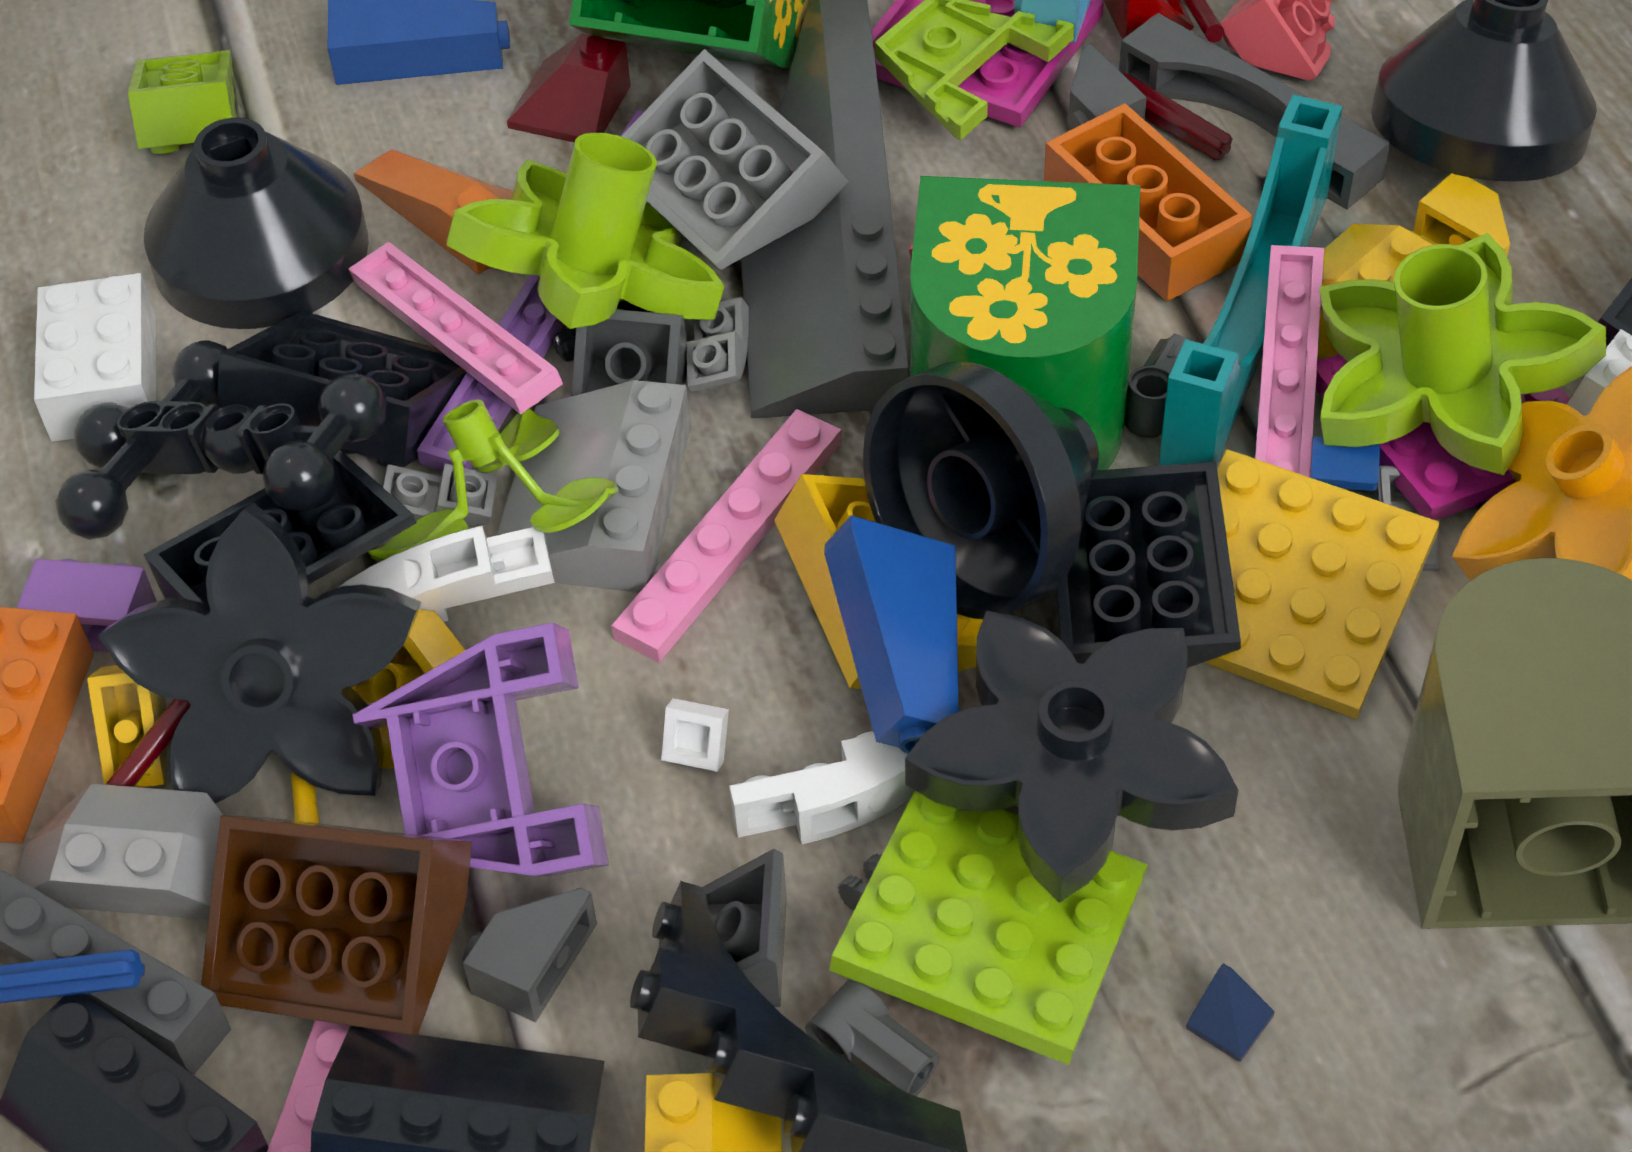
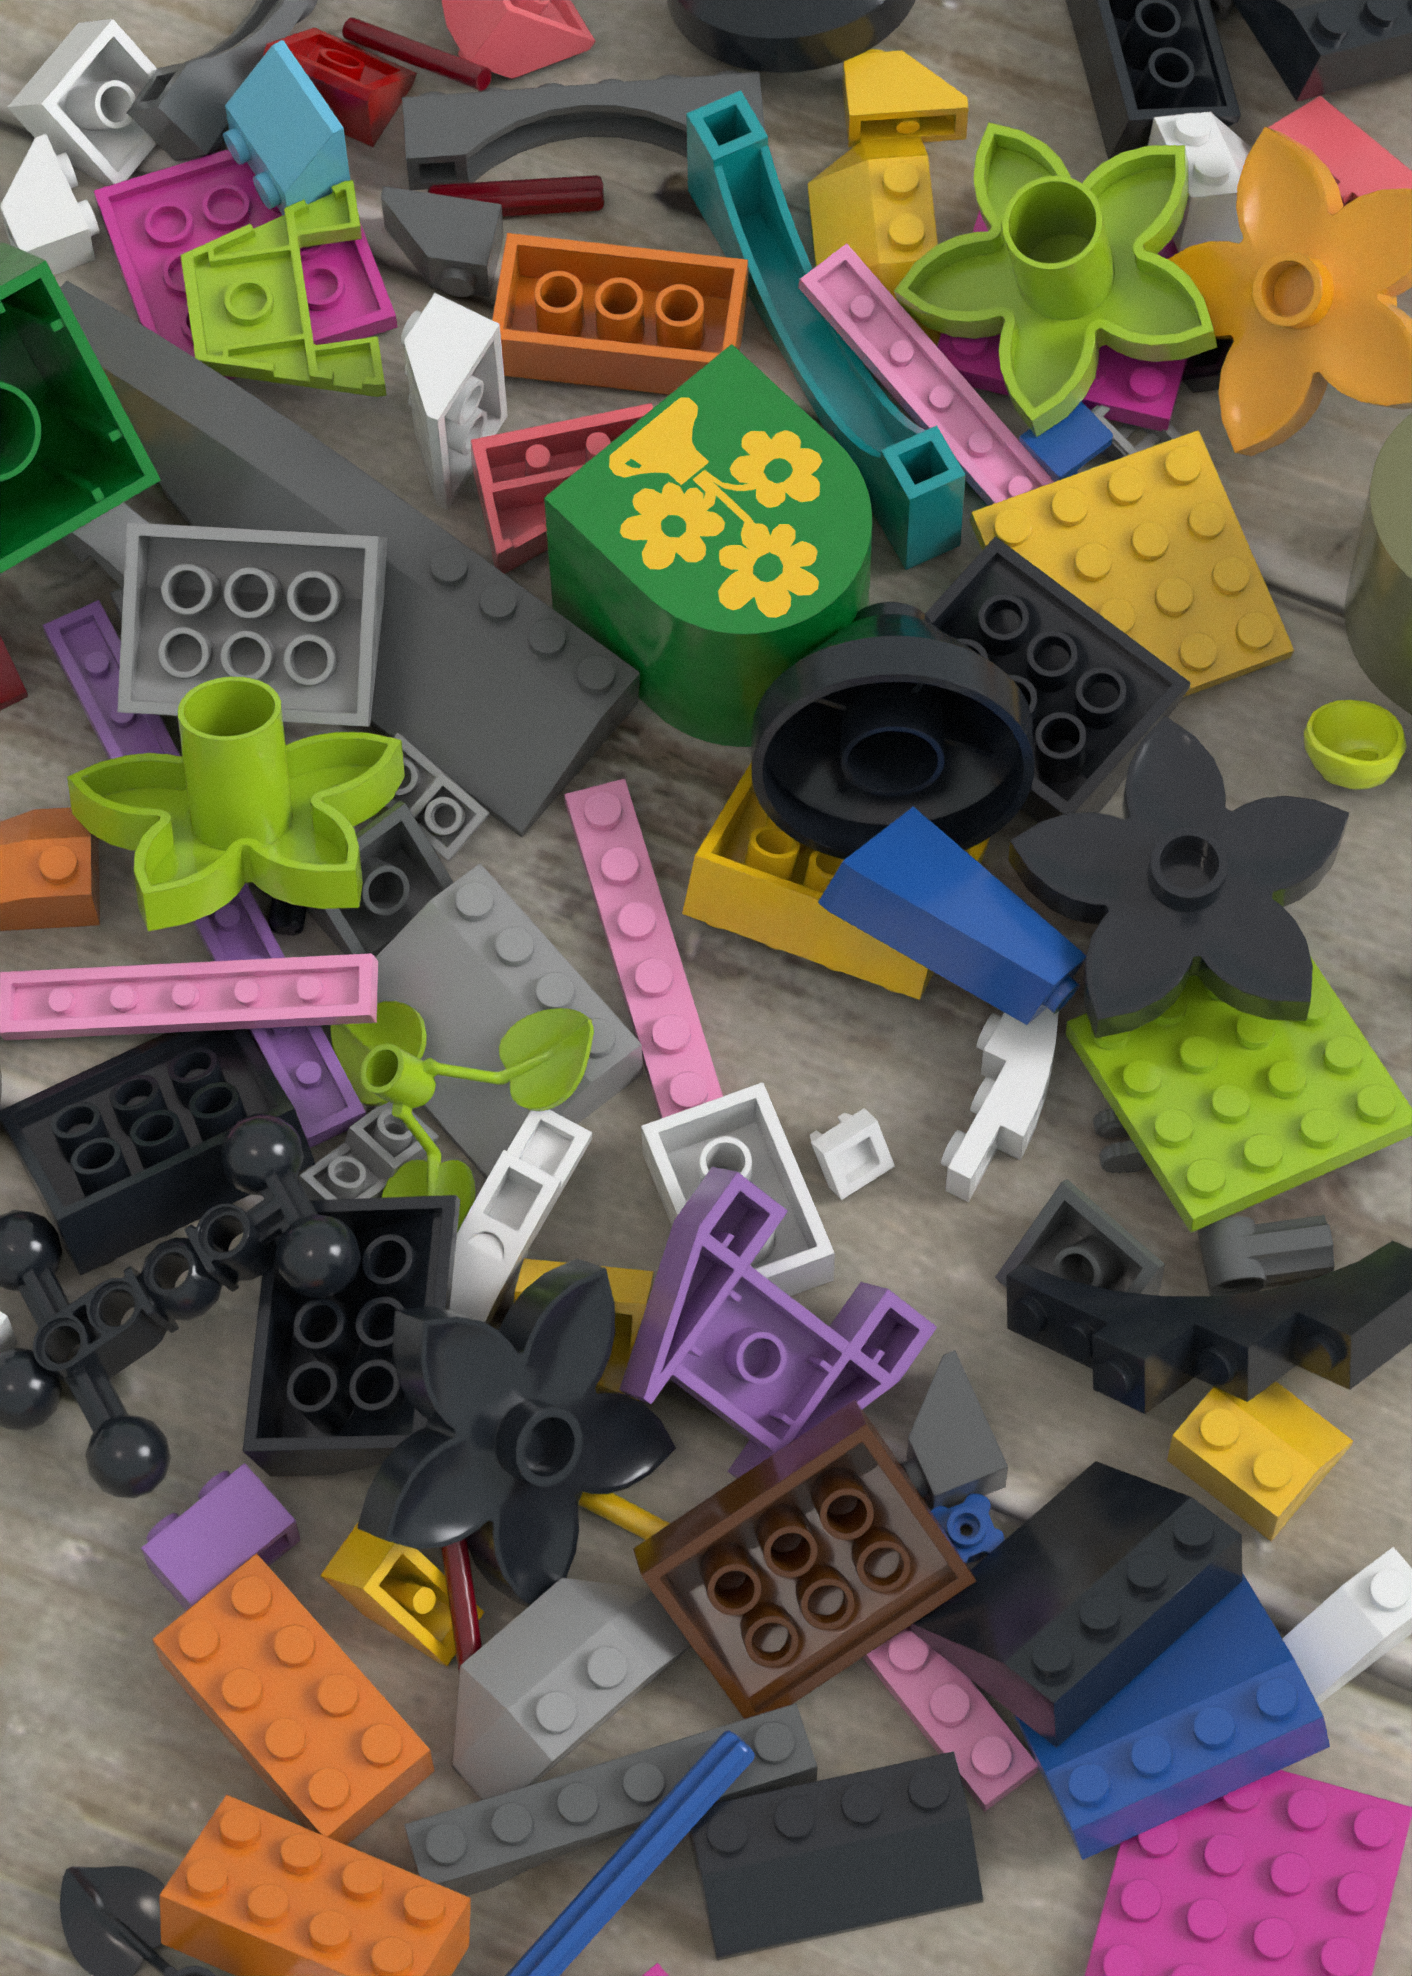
camera: 50 degrees left, 15 degrees up
none -> white slope [401,293,508,510]
none -> white brick [641,1082,835,1296]
none -> blue plate [931,1493,1004,1563]
none -> neon yellow piece [1304,700,1406,790]

